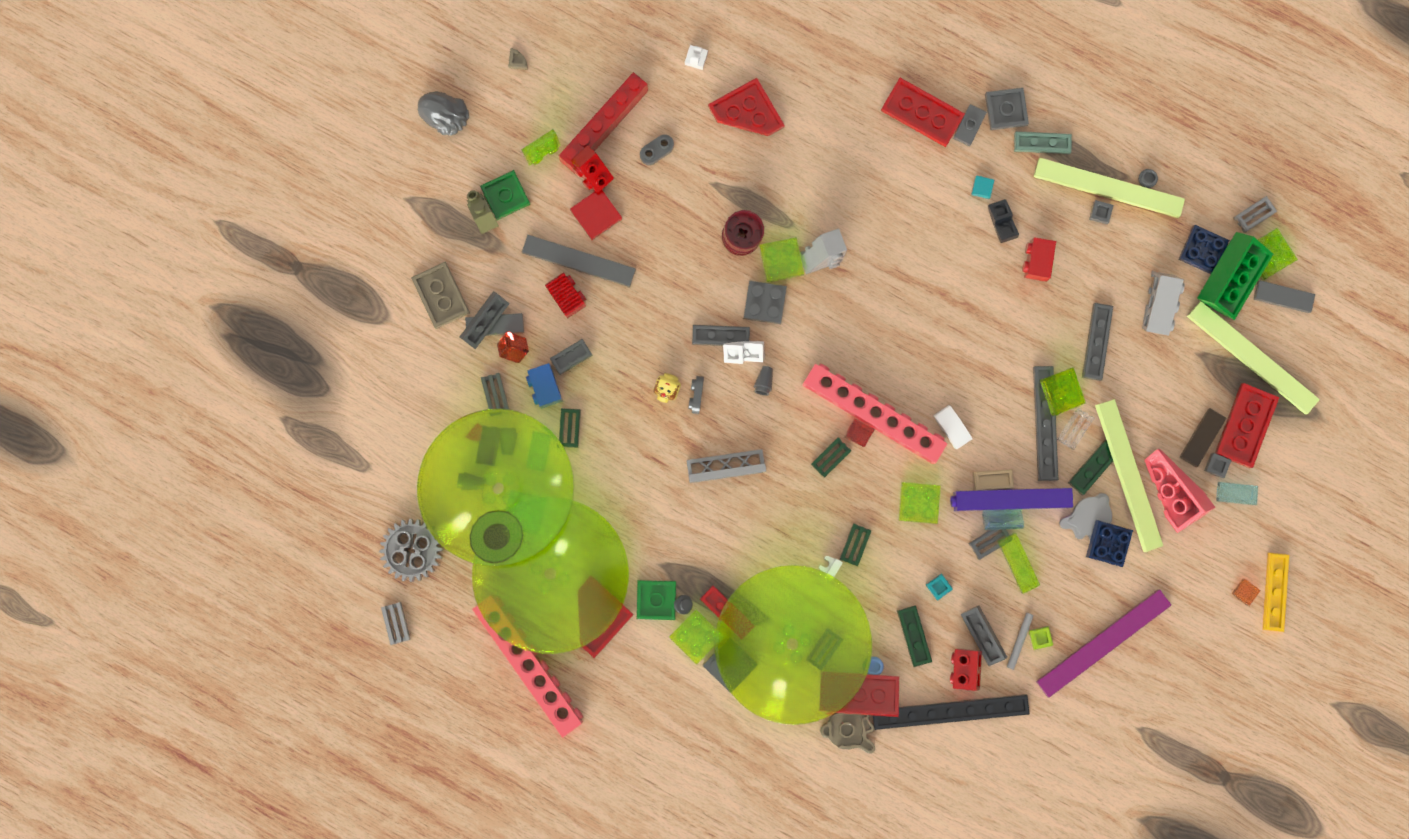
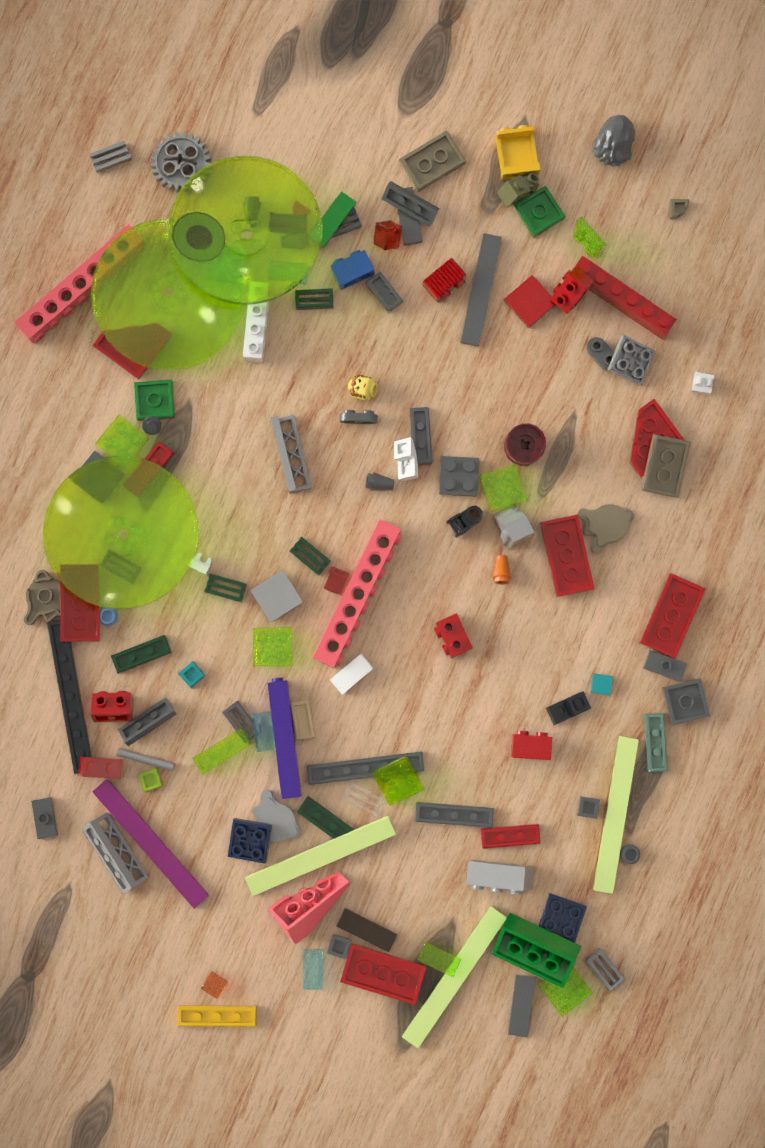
camera: 90 degrees right, 0 degrees up
none -> dark grey plate [31,797,58,839]
none -> red brick [79,756,123,779]
none -> light grey fence [82,812,149,894]
none -> white brick [243,282,271,363]
none -> light grey tile [250,570,303,623]
none -> green tile [308,191,357,248]
none -> clear neon green tile [417,942,461,977]
none -> red brick [434,613,473,659]
none -> black piece [446,506,483,538]
none -> red tile [480,824,541,849]
none -> orange cone [493,555,512,585]
none -> yellow panel [496,125,540,181]
none -> red plate [540,514,595,597]
none -> dark tan tile [578,504,634,554]
none -> light grey tile [607,335,655,386]
none -> dark tan tile [641,434,691,498]

